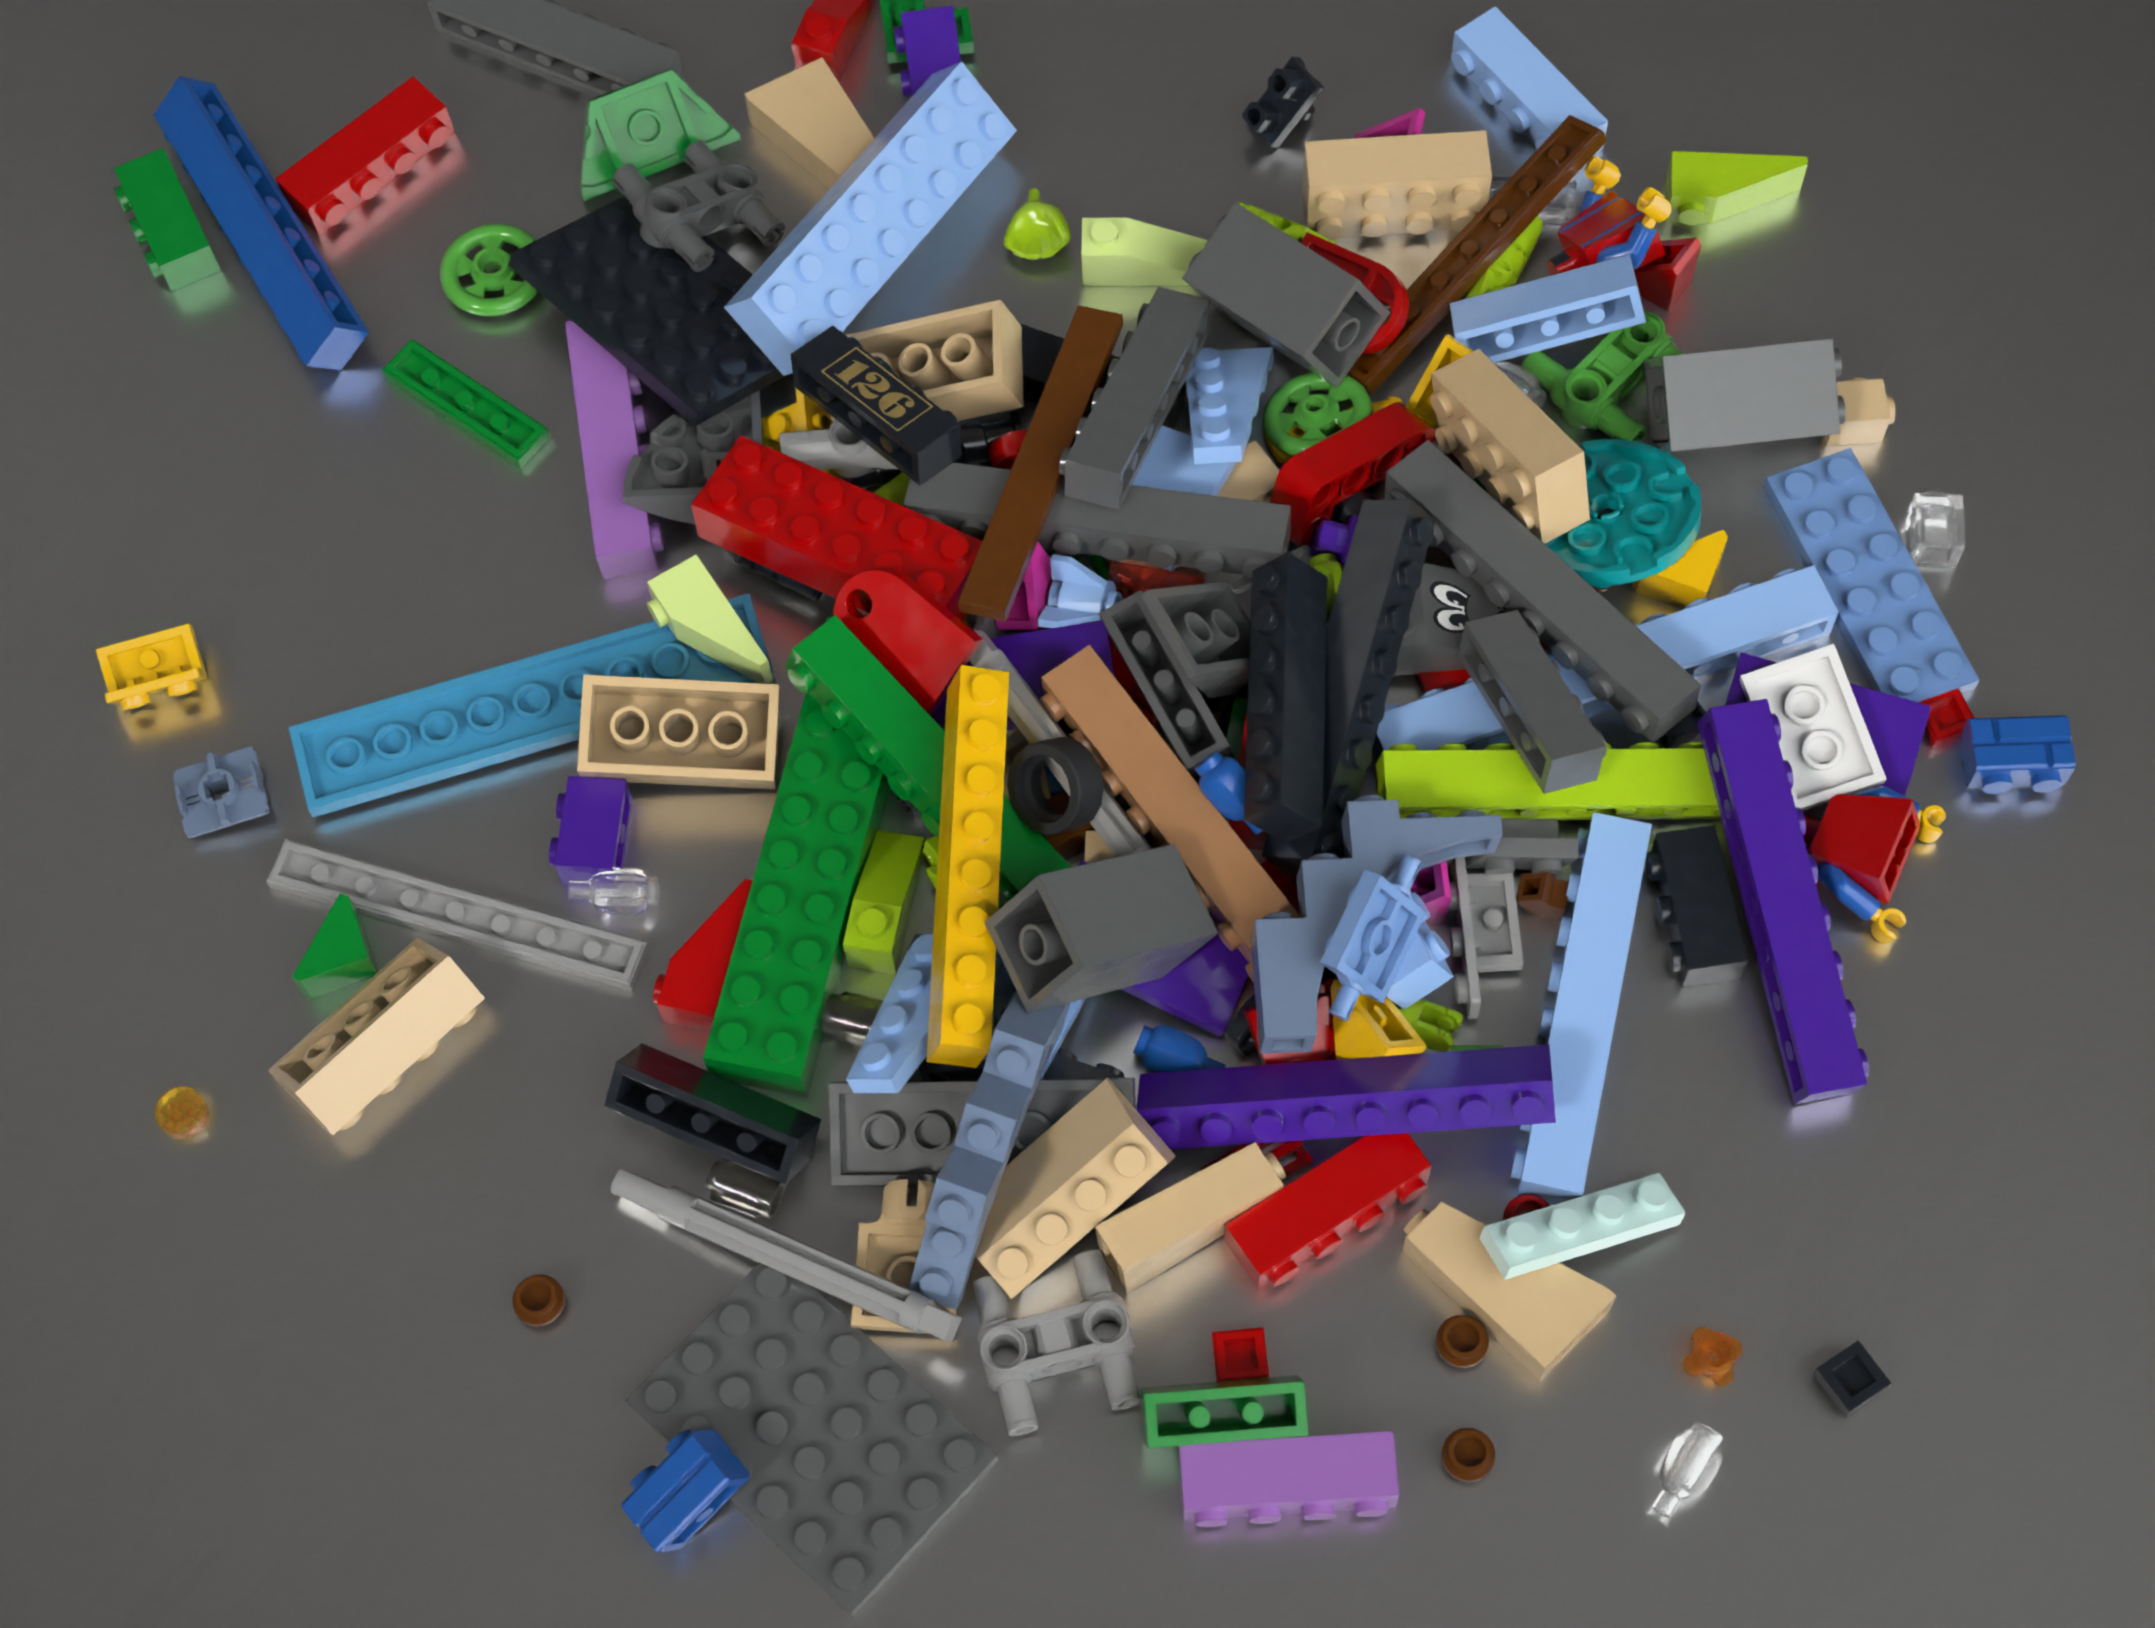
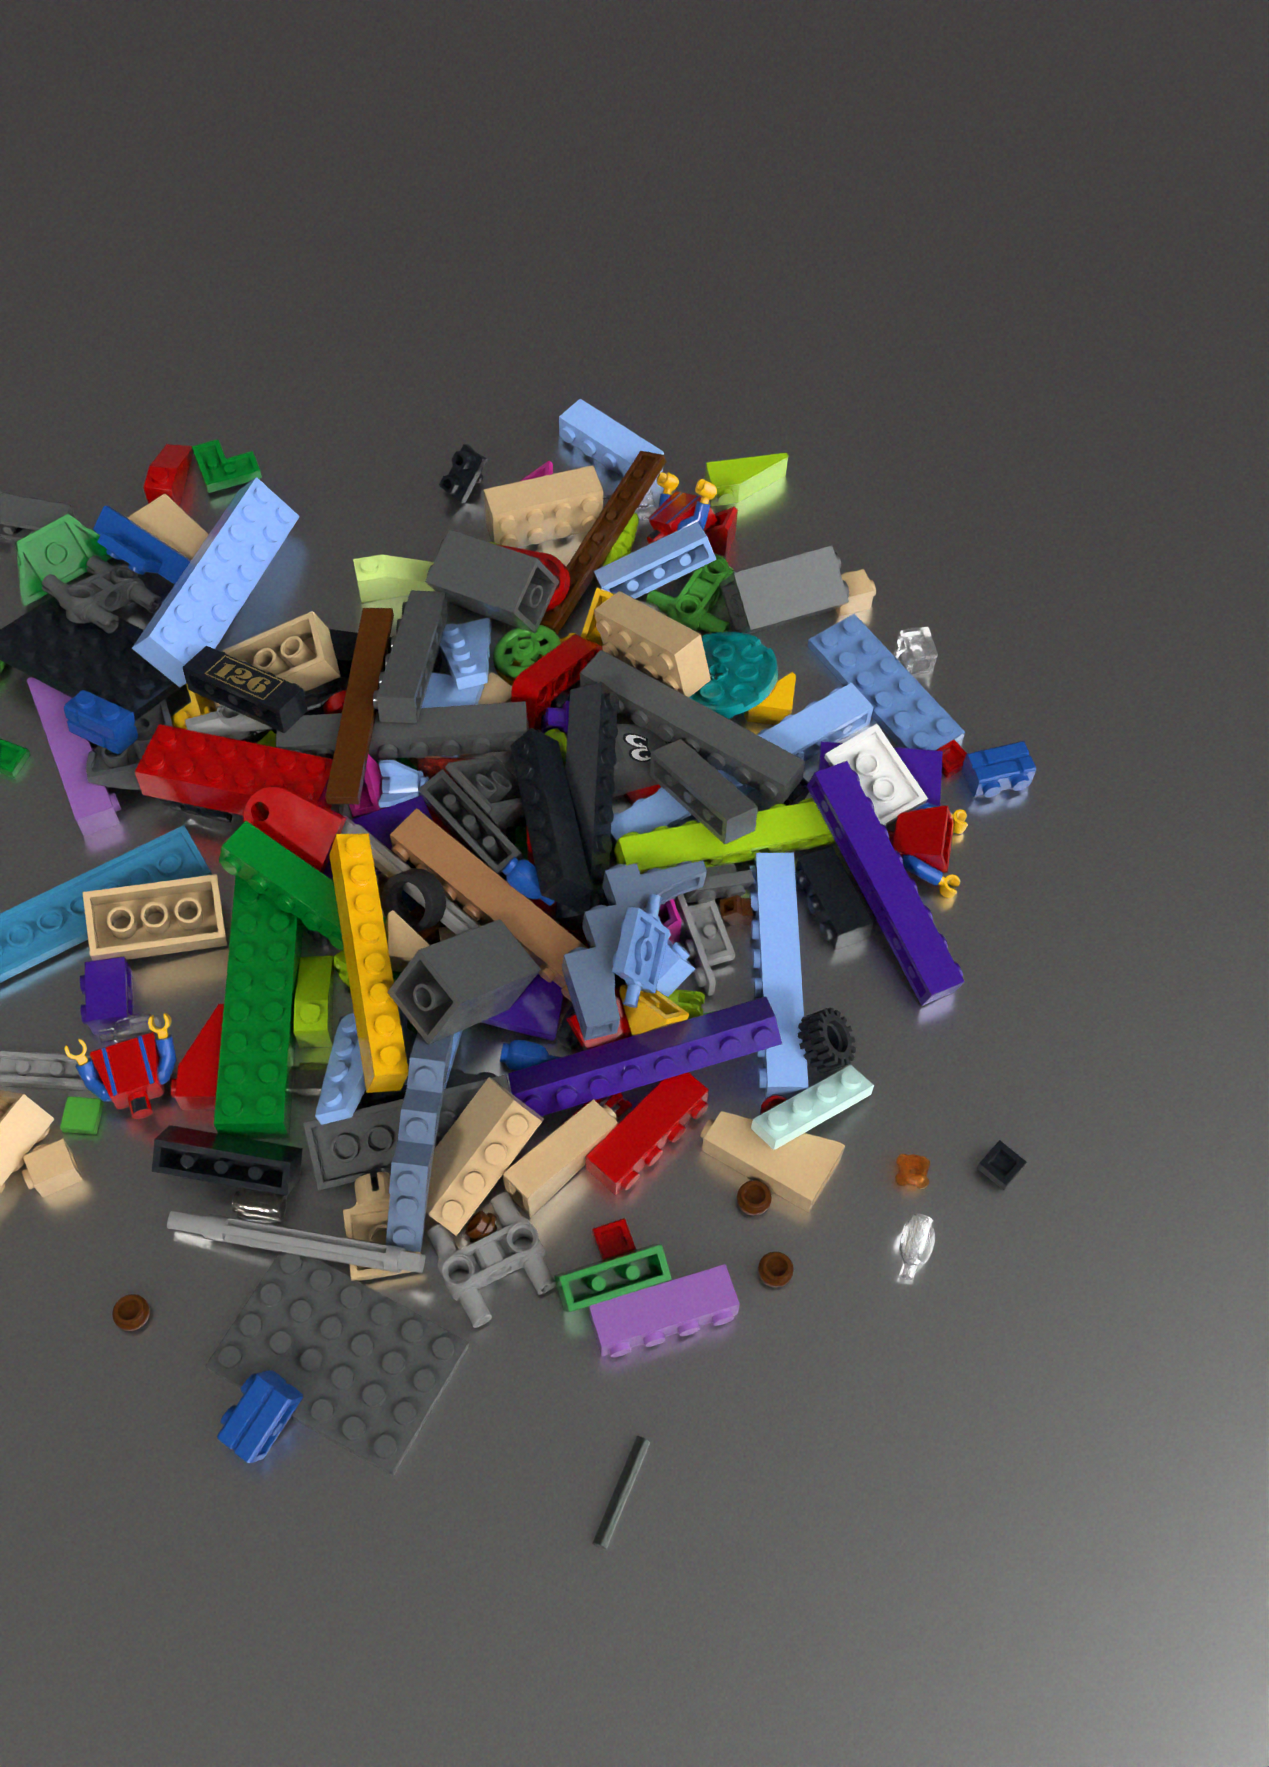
camera: 20 degrees left, 5 degrees down
yellowish green slope [646,554,774,684] -> none
dark purple brick [894,6,961,97] -> none
lime piece [1003,188,1071,260] -> none
none -> tan brick [22,1139,83,1198]
none -> bright green tile [60,1096,104,1135]
none -> blue brick [64,690,138,754]
none -> torso [65,1013,177,1119]
none -> blue bracket [93,506,191,585]
none -> tan slope [384,910,430,972]
none -> reddish brown plate [465,1211,497,1244]
none -> black tyre [798,1008,856,1073]

